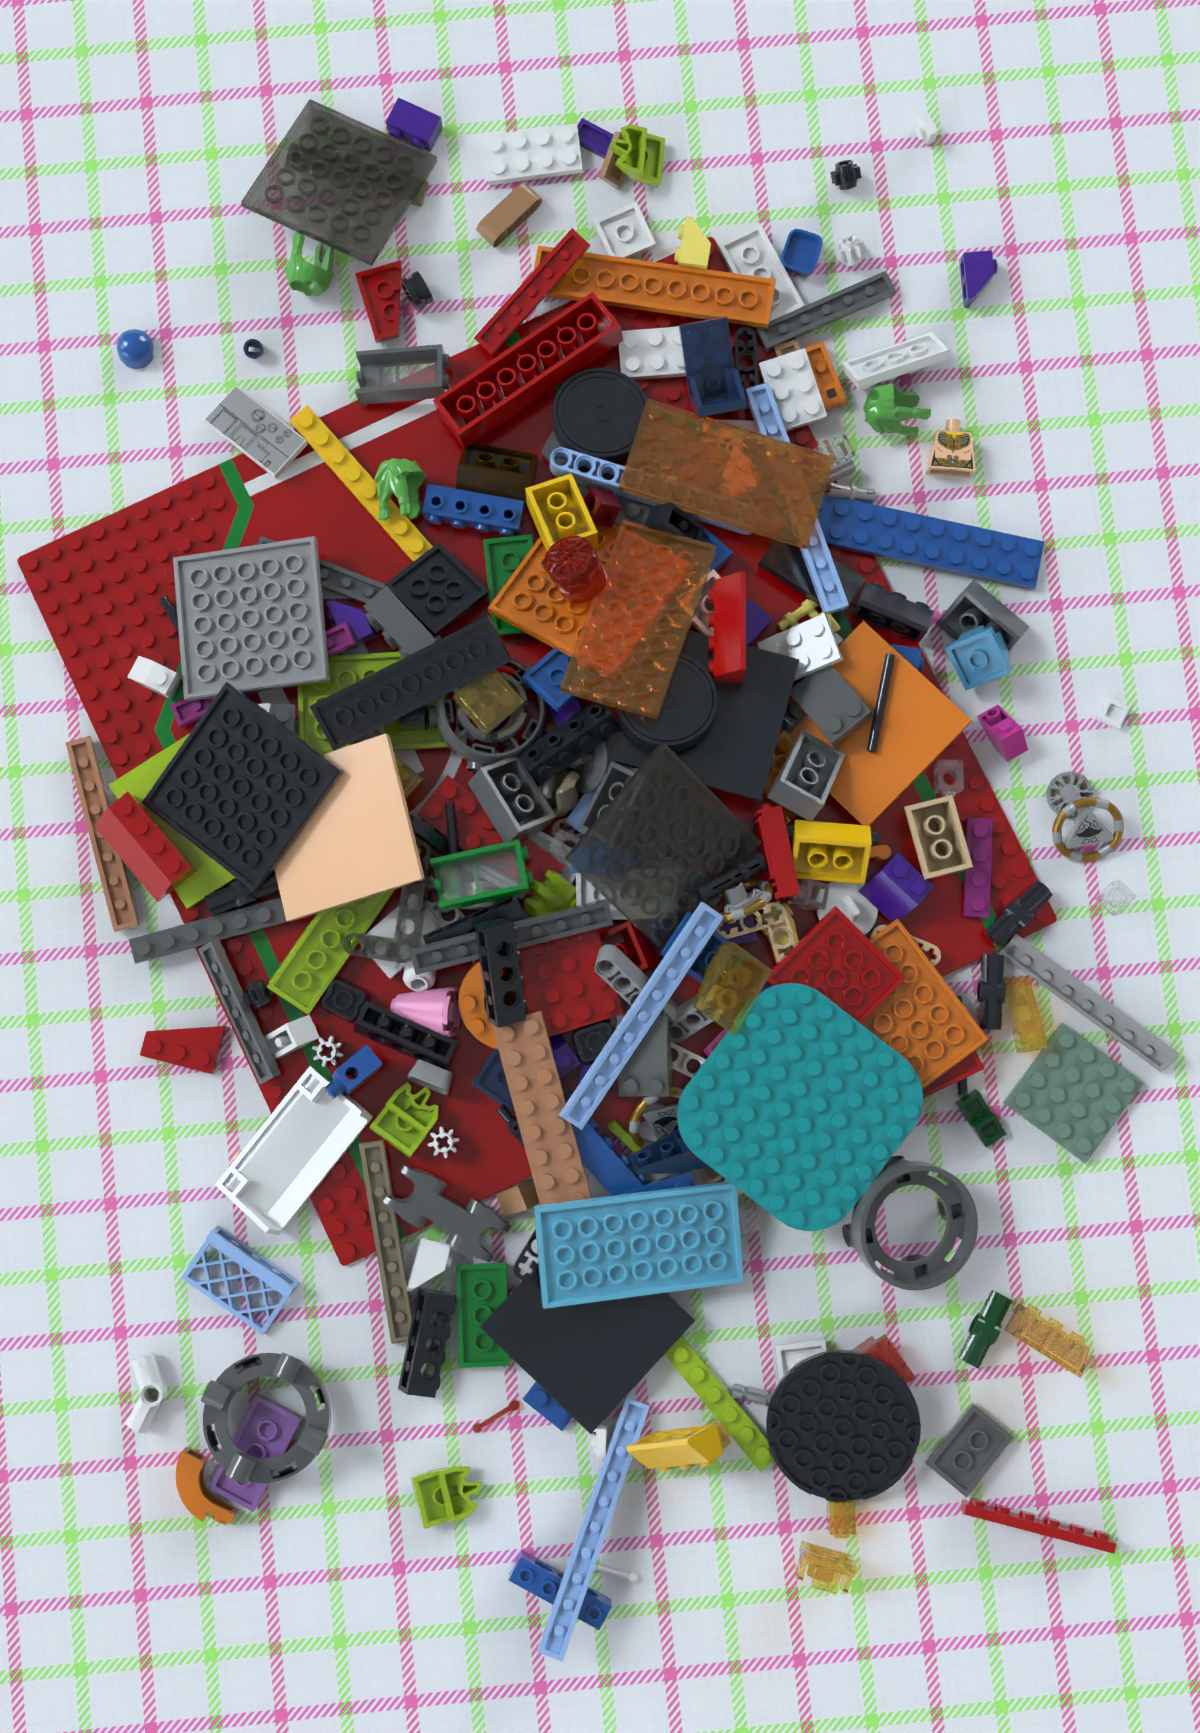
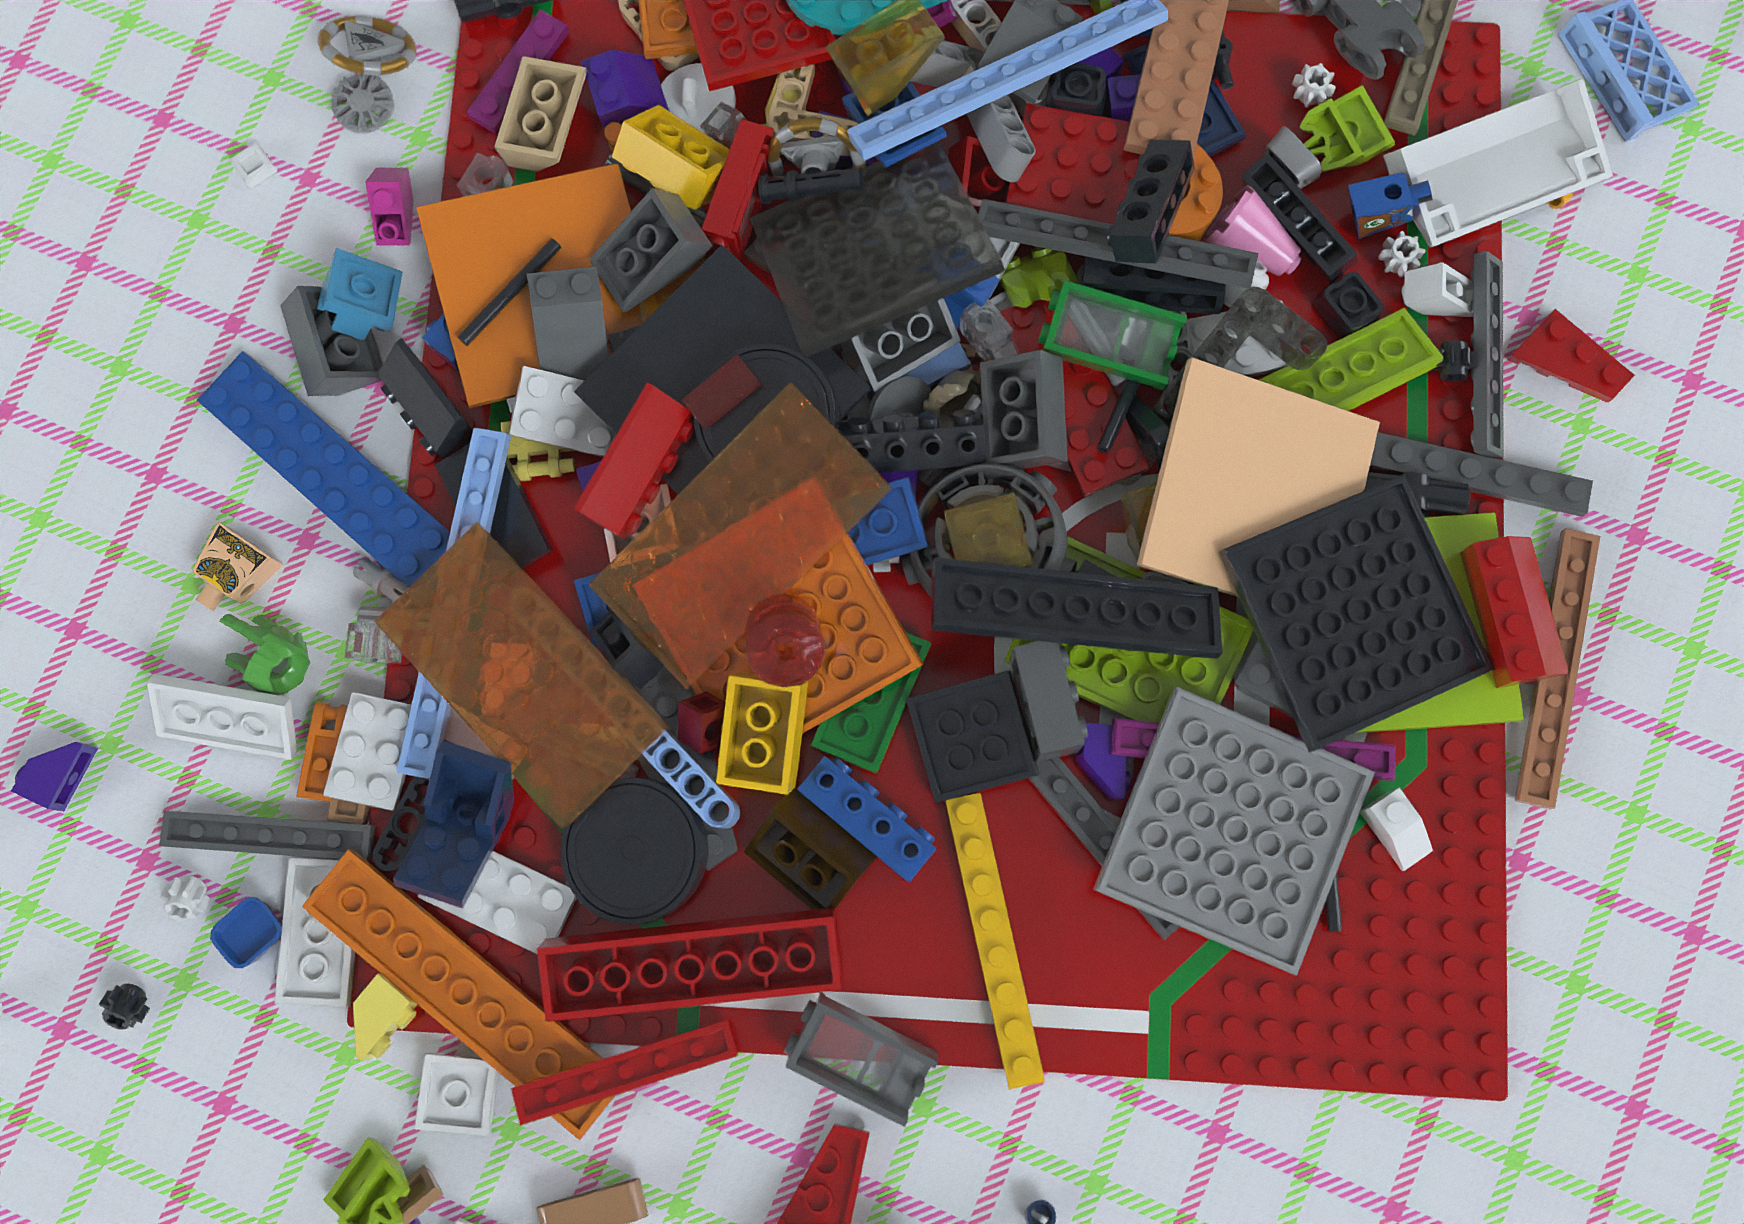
camera: 145 degrees left, 5 degrees down
light grey tile [204,385,308,479] -> none
bright green piece [374,458,427,521] -> none
black wheel [400,271,434,311] -> none
none -> clear red tile [682,355,761,429]

